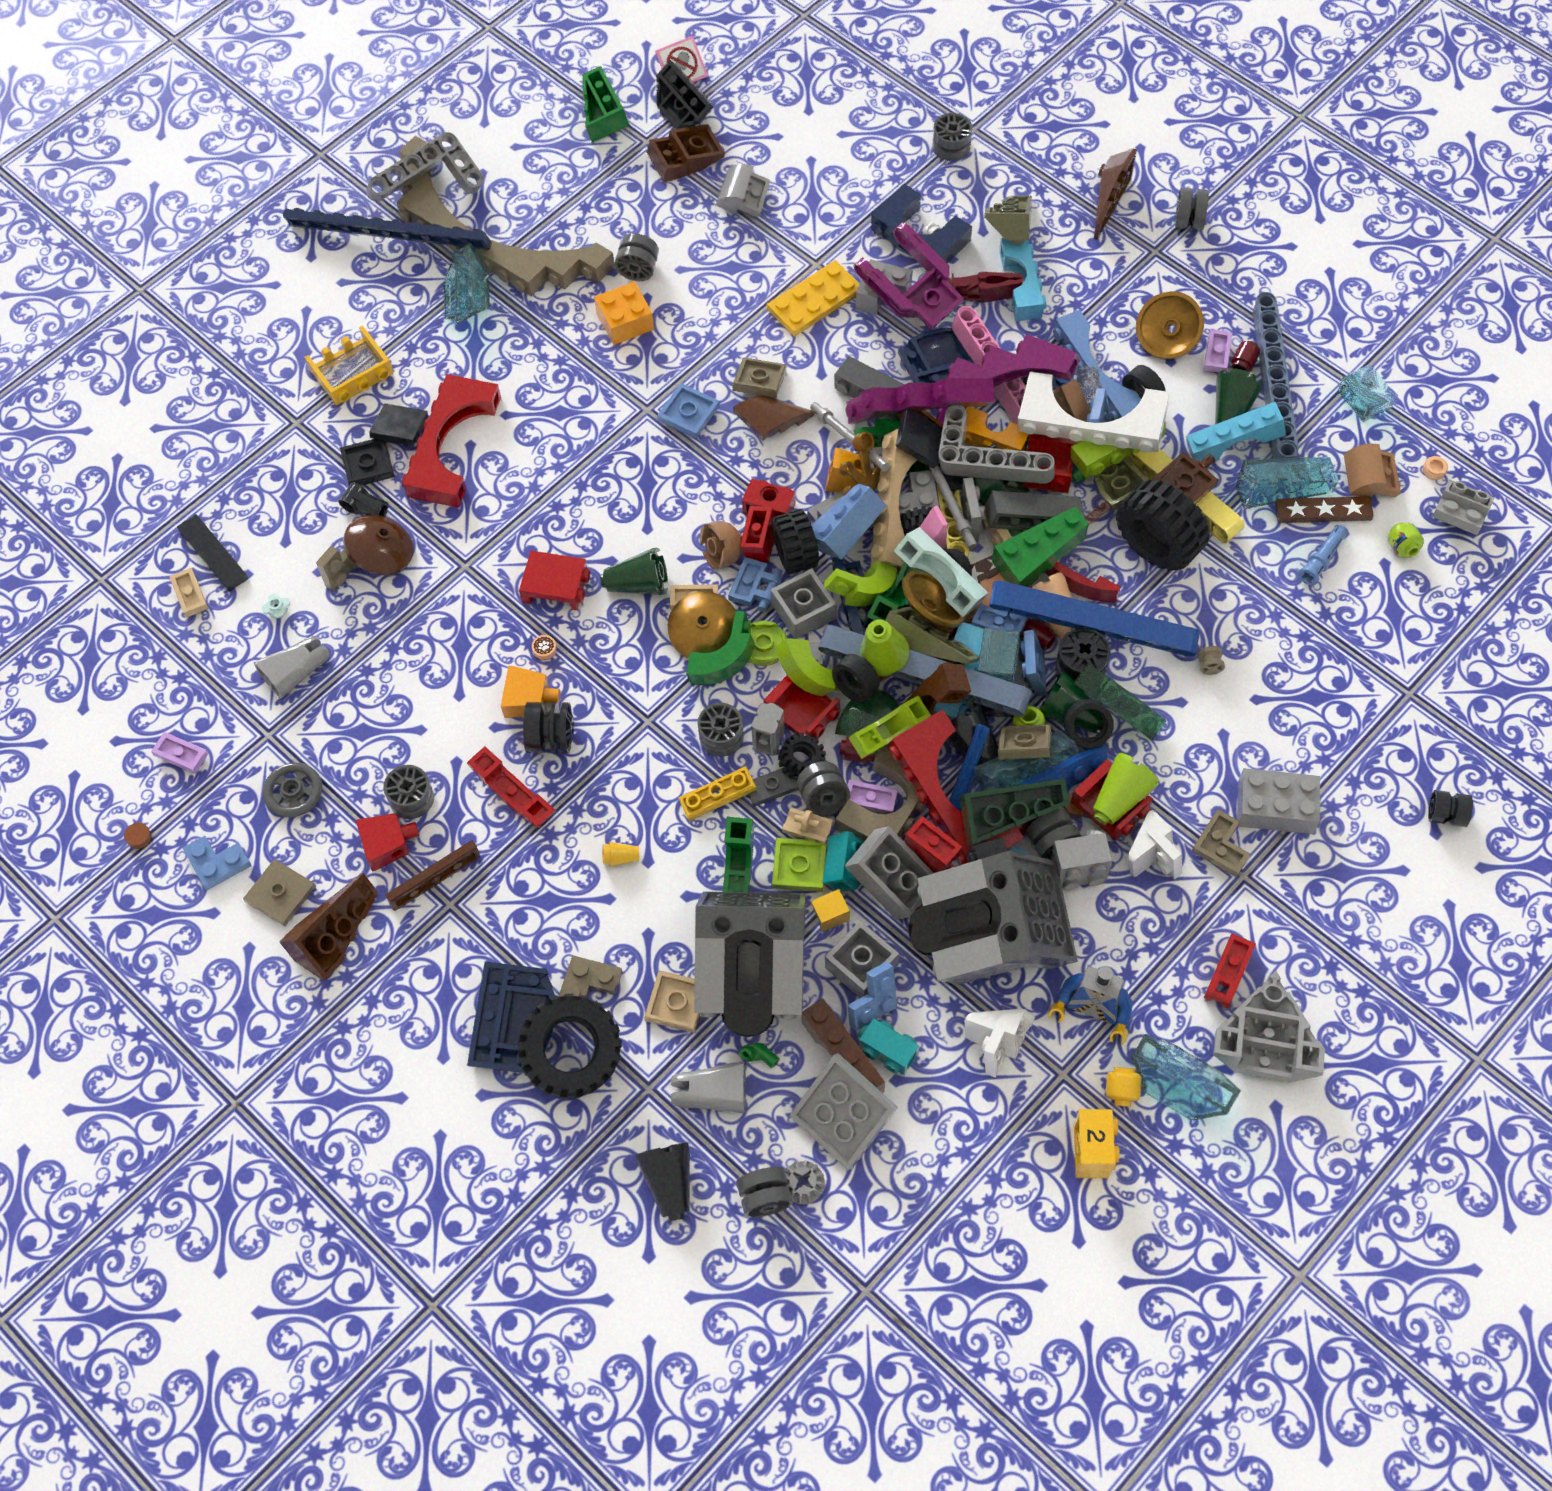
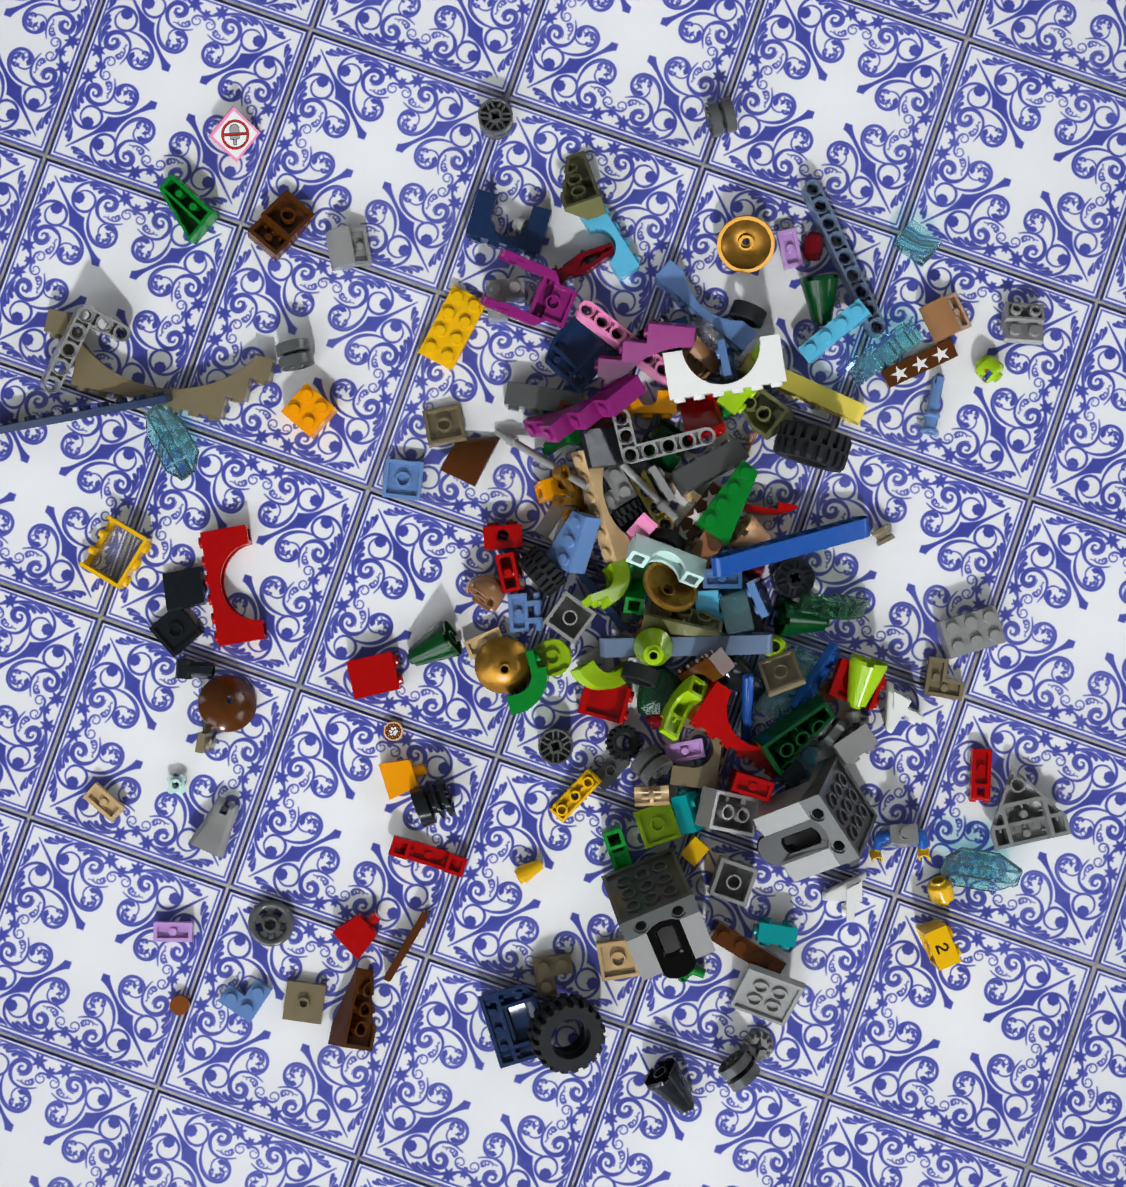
camera: 30 degrees left, 25 degrees up
black tile [177,514,249,592] -> none
dark grey wheel [383,765,434,819] -> none
black wedge [656,60,715,129] -> none
light grey piece [671,1061,746,1113] -> none
light grey brick [751,703,785,756] -> none
medium blue plate [847,961,897,1031] -> none
black tyre [1064,699,1114,749] -> none
reddish brown wedge [1094,148,1137,240] -> none
reddish brown plate [1153,452,1219,504] -> none
light nougat tile [1422,456,1448,480] -> none
black wheel [1428,790,1473,827] -> none

